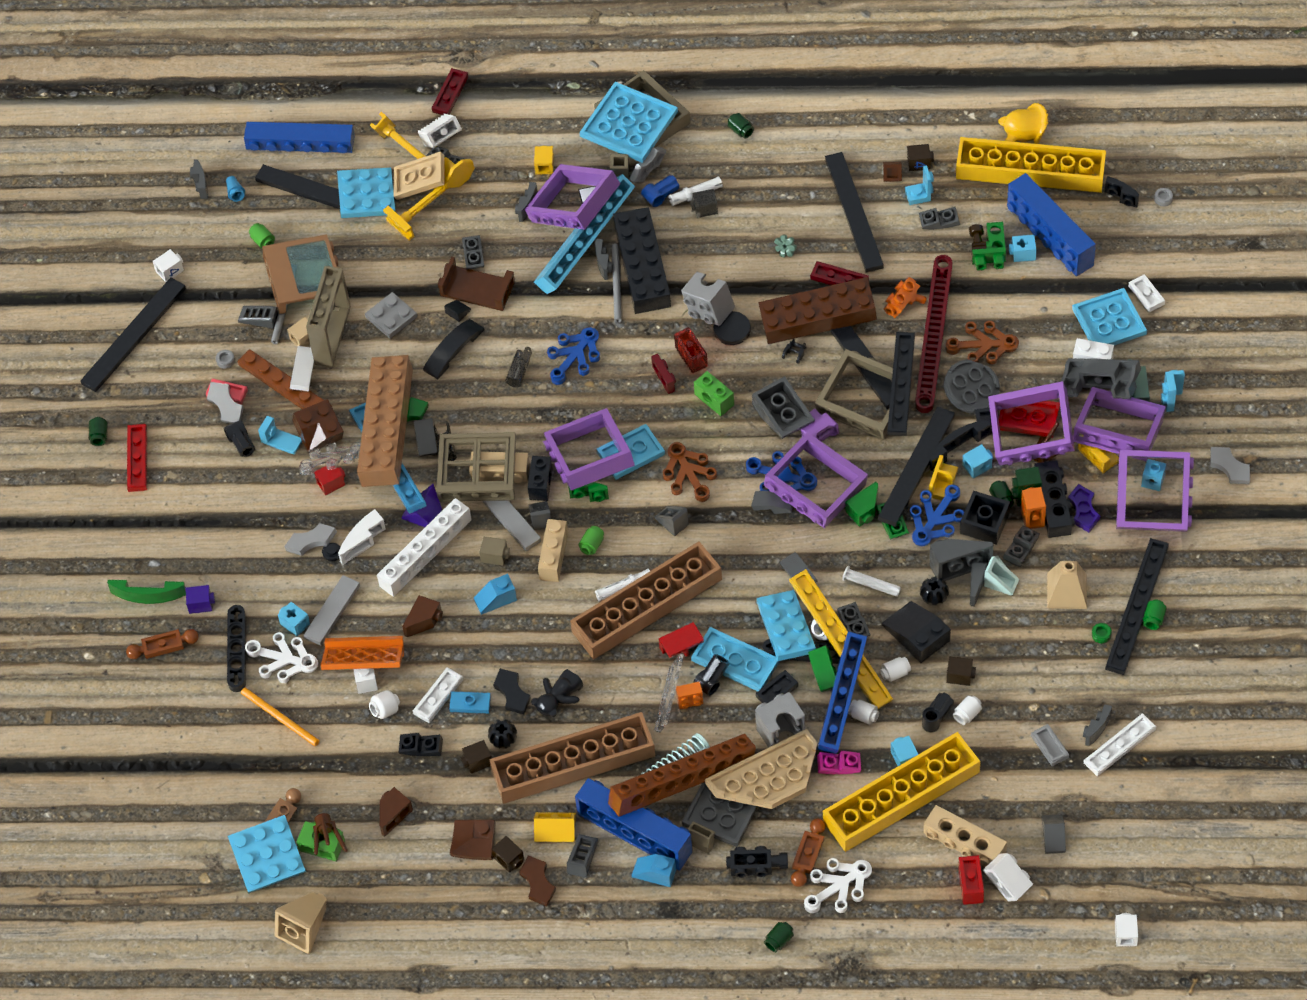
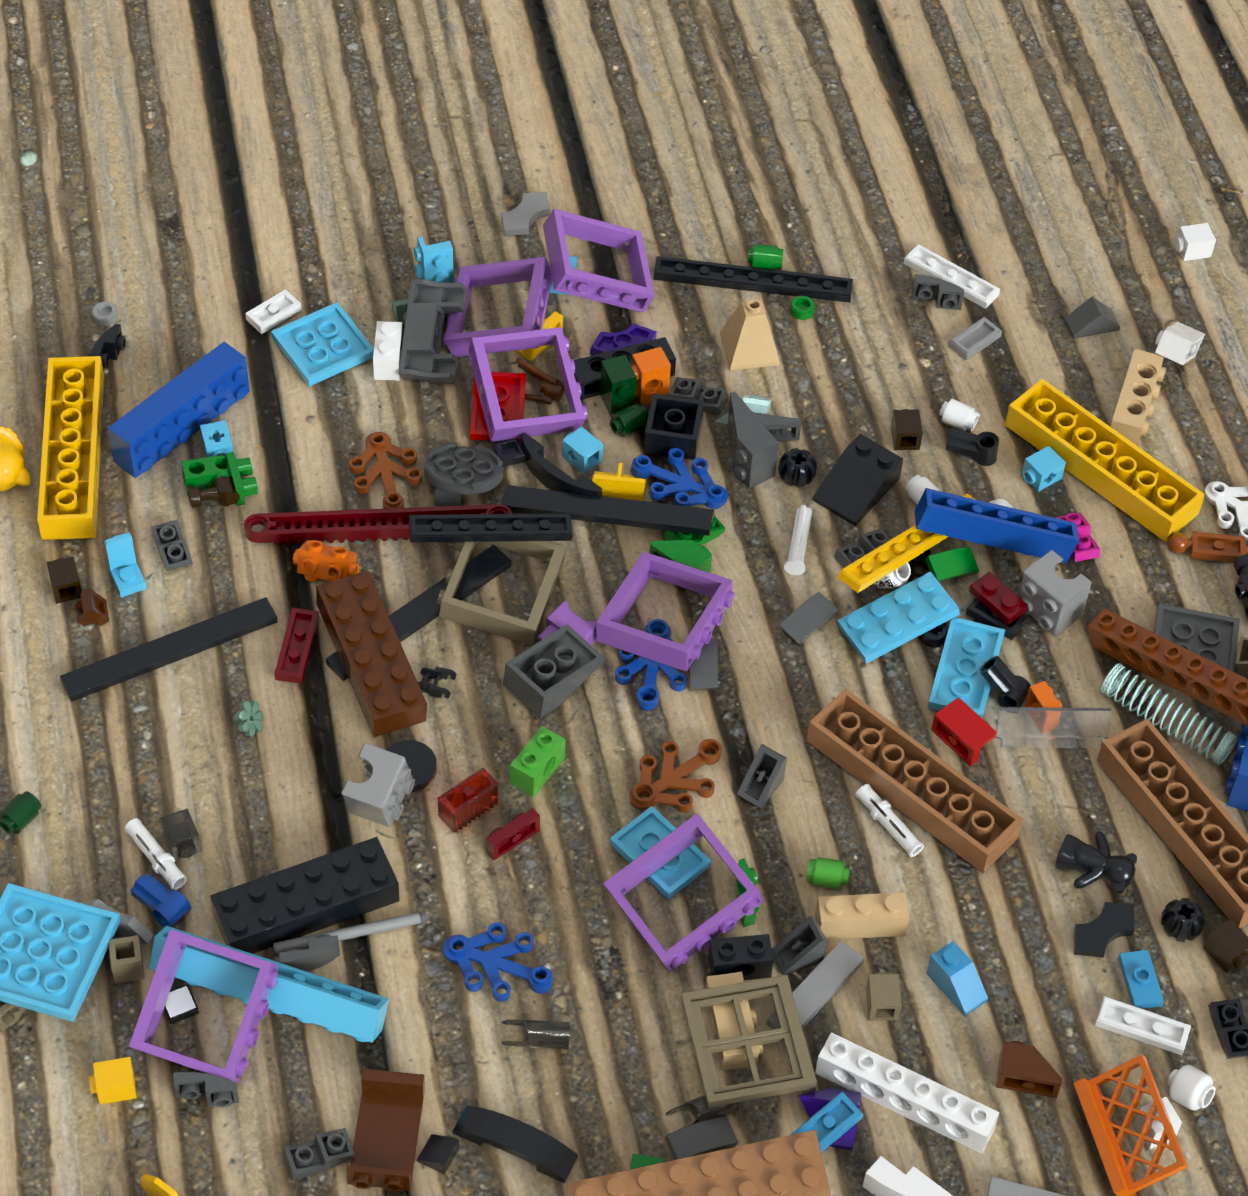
camera: 110 degrees left, 5 degrees down
tan plate [705,729,818,809] -> none
red panel [958,855,984,905] -> none
none -> dark red plate [969,571,1028,625]

